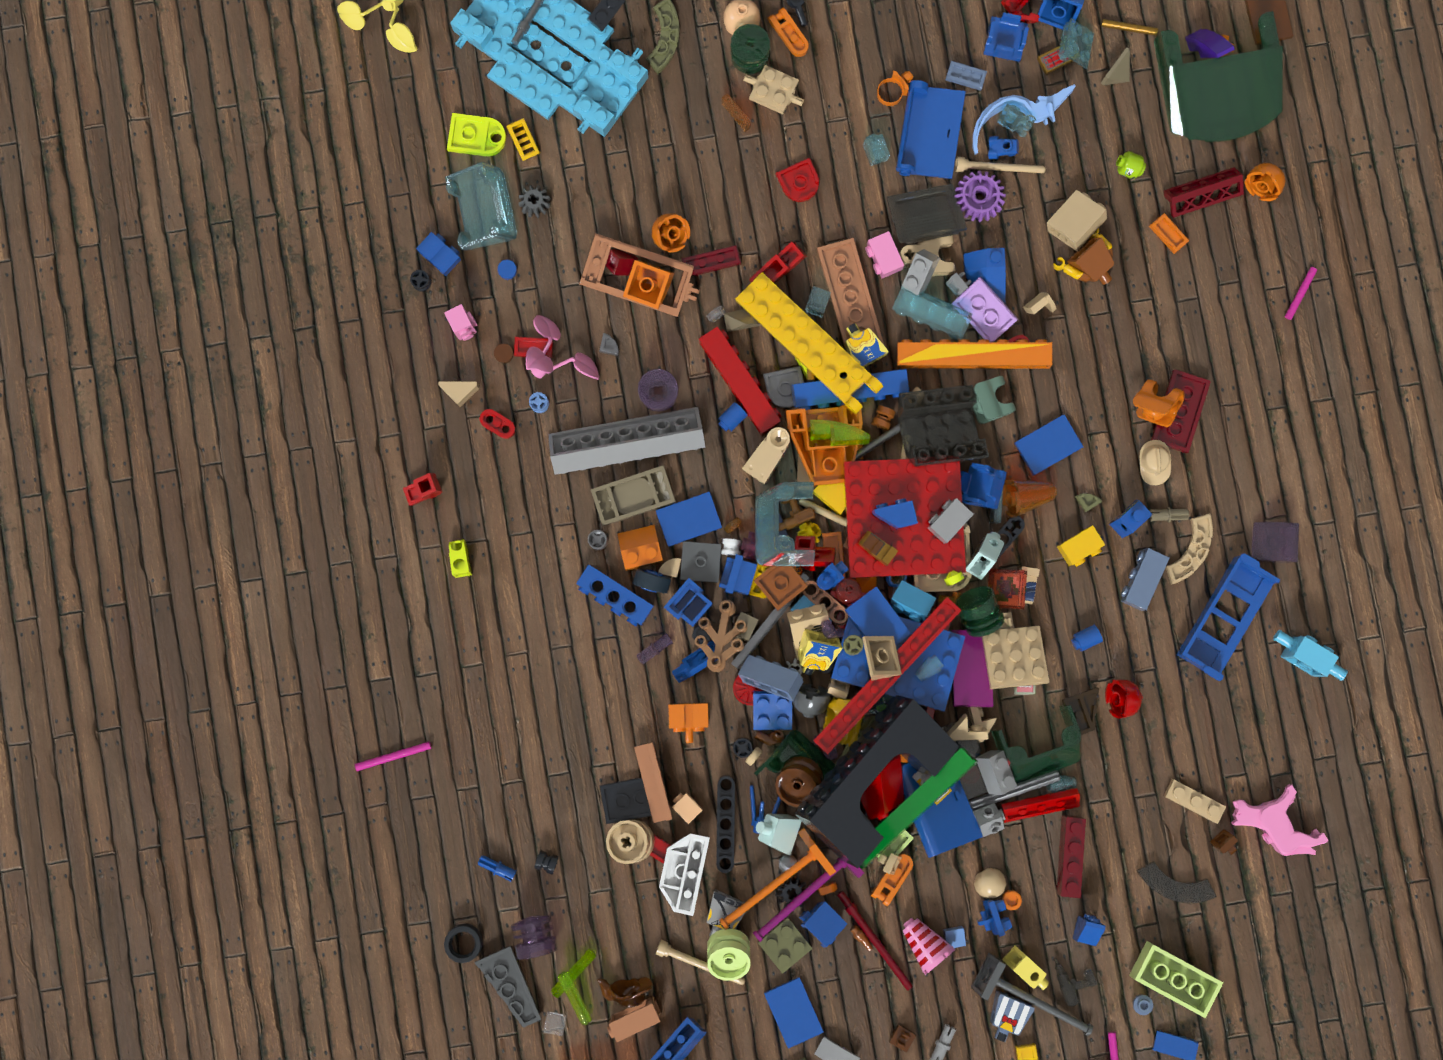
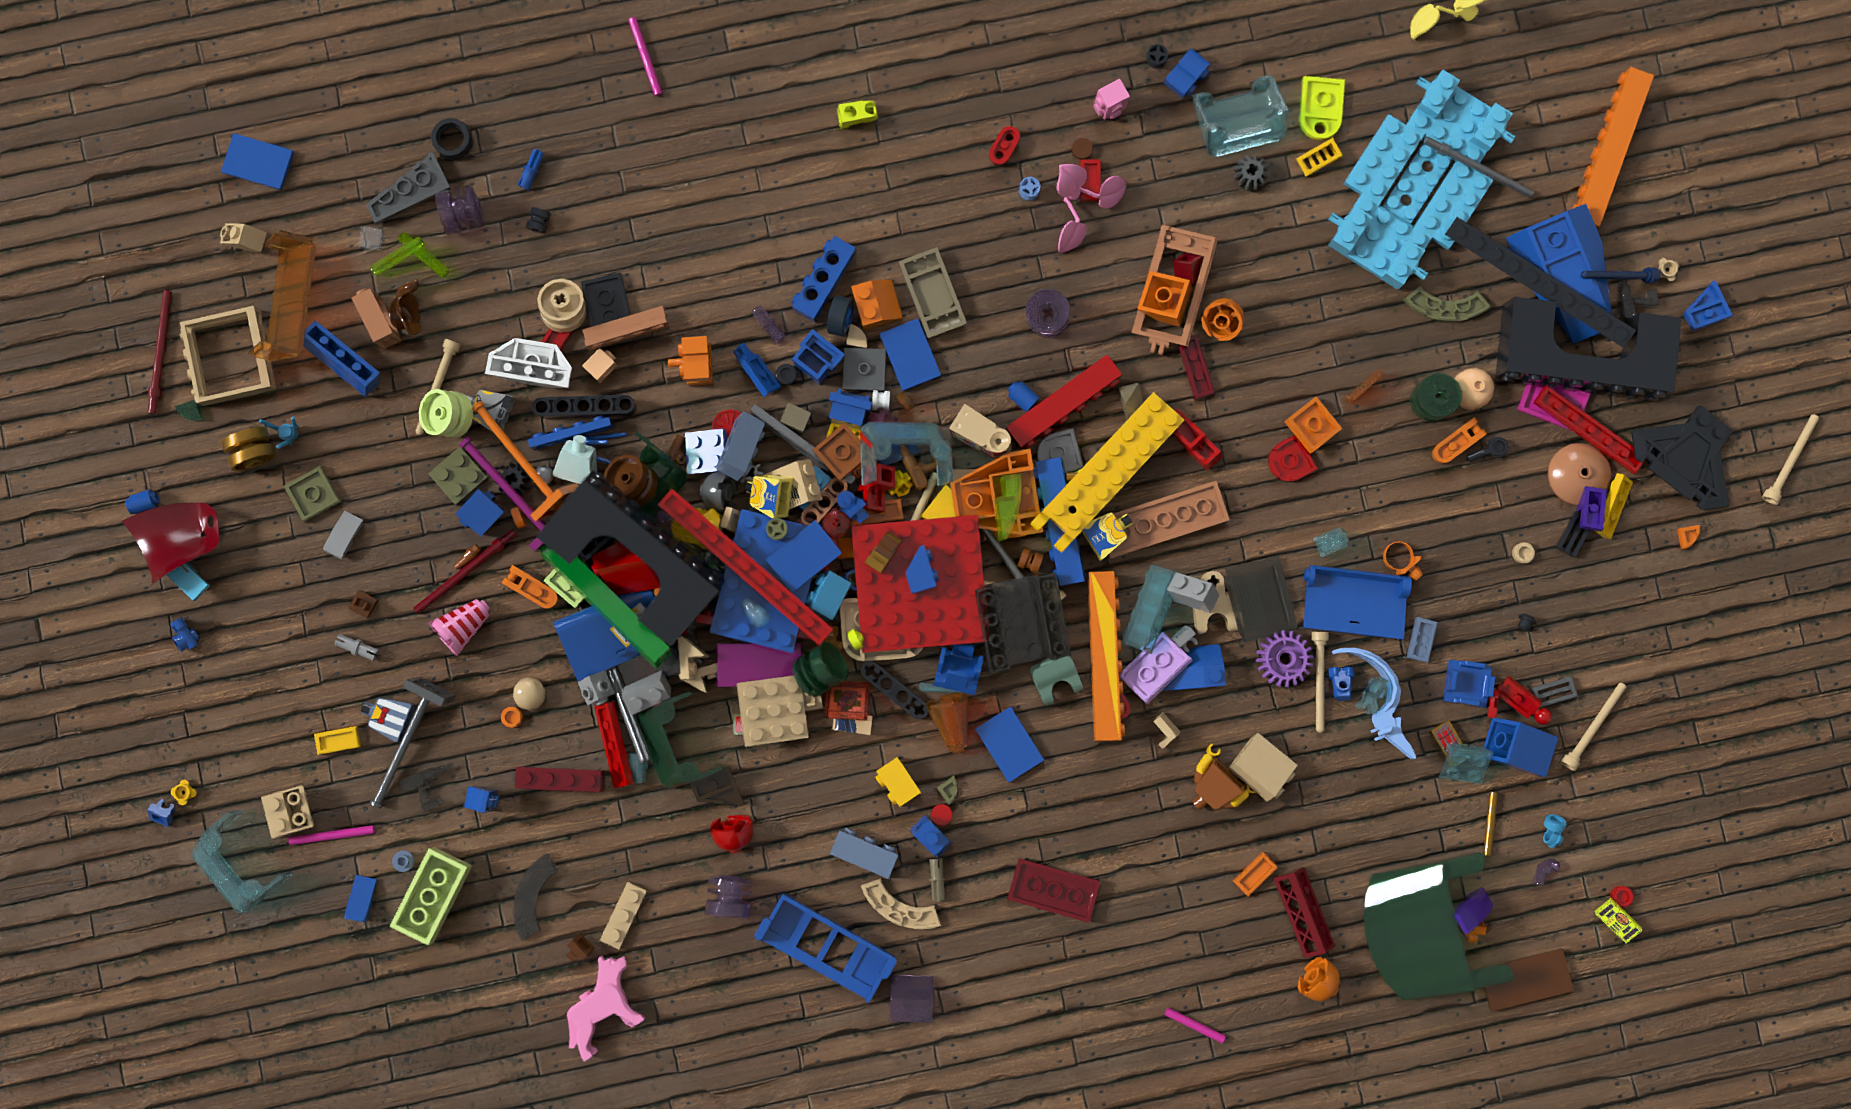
camera: 85 degrees right, 0 degrees up
red brick [403,473,443,506] -> none
tan slope [438,382,479,407] -> none
blue tile [498,260,517,280] -> none
light grey slope [548,407,705,475] -> none
flat silver wheel [588,530,608,550] -> none
flat silver tile [599,333,619,356] -> none
medium nougat plant [695,600,748,672] -> none
clear tile [706,305,726,322] -> none
black wheel [733,738,752,758] -> none
tan plate [743,65,805,114] -> none
tan tile [745,747,763,766] -> none
blue tile [764,977,824,1049] -> none
clear light blue panel [805,286,831,318] -> none
clear purple arm [821,620,844,639] -> none
tan slope [862,636,902,681] -> none
bright pink brick [865,231,904,279] -> none
tan tile [877,853,902,875] -> none
light grey brick [927,498,974,544] -> none
medium blue slope [943,926,966,948] -> none
light aqua torso [966,532,1004,580] -> none
blue hips [977,899,1012,937] -> none
light yellow torso [1002,945,1049,990] -> none
blue brick [1071,625,1103,652] -> none
dark tan slope [1101,48,1130,85] -> none
lime head [1116,151,1146,179] -> none
orange piece [1133,379,1185,427] -> none
tan piece [1139,440,1171,485] -> none
medium azure brick [1273,630,1348,681] -> none
none -> blue plate [528,415,614,450]
none -> clear purple wheel [705,875,753,918]
none -> red tile [931,804,952,825]
none -> orange plate [1284,396,1342,454]

